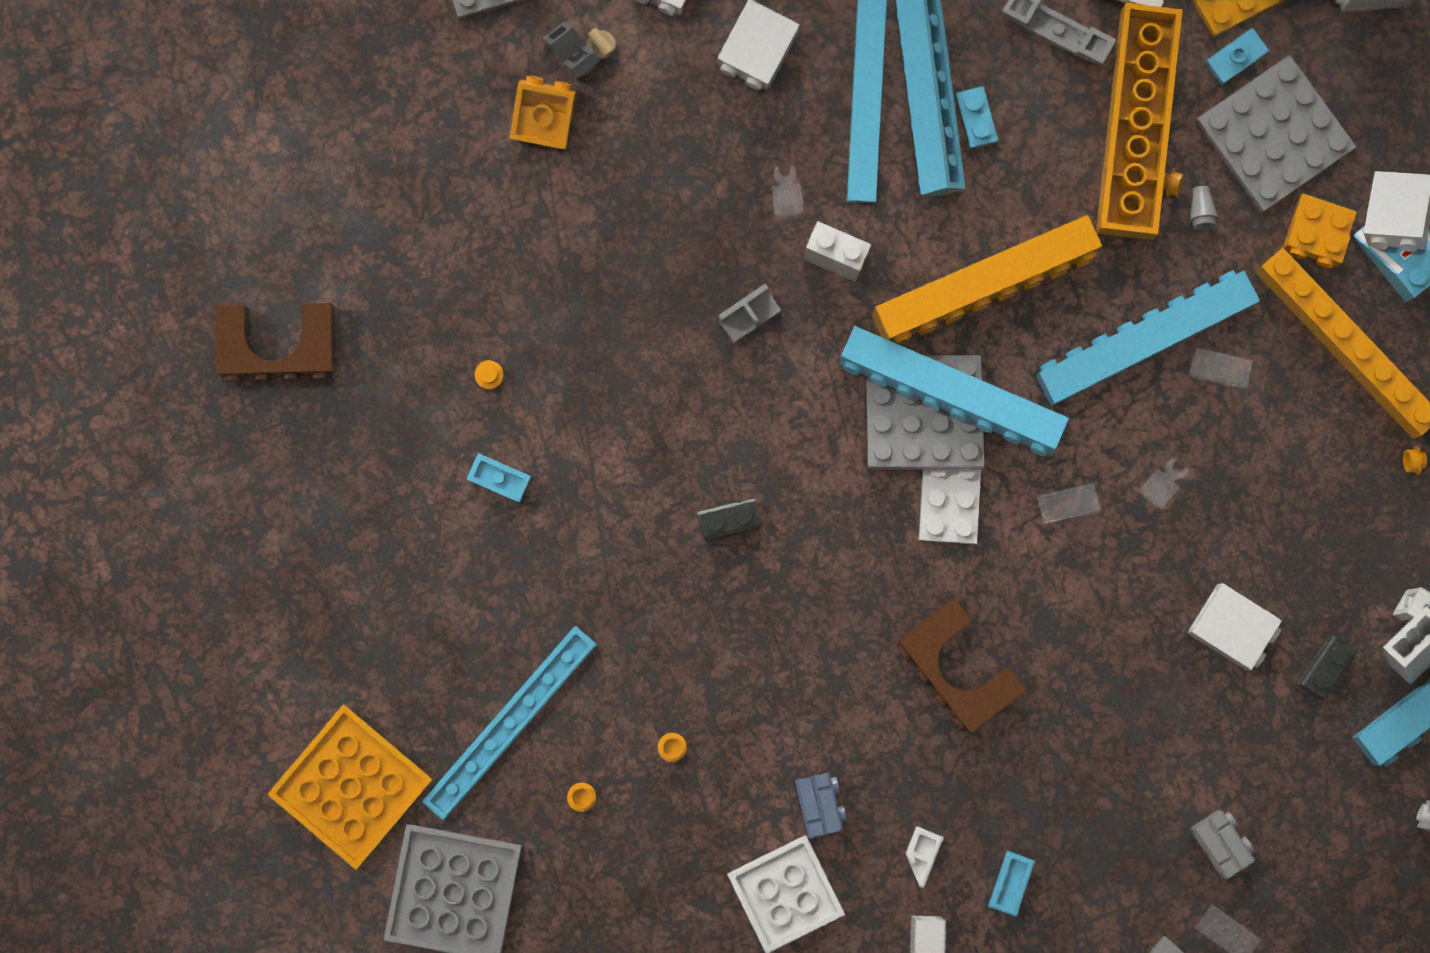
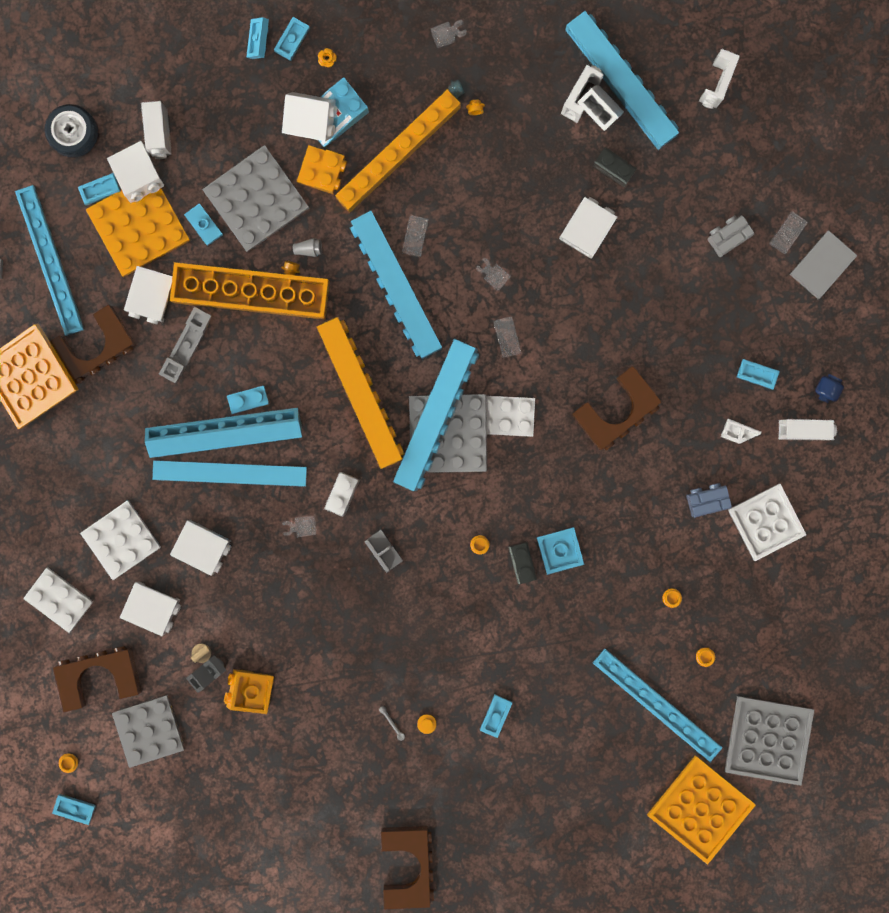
camera: 90 degrees left, 5 degrees up
none -> light grey hinge [379,706,405,741]
none -> light orange plate [470,535,489,554]
none -> medium azure plate [537,527,584,575]

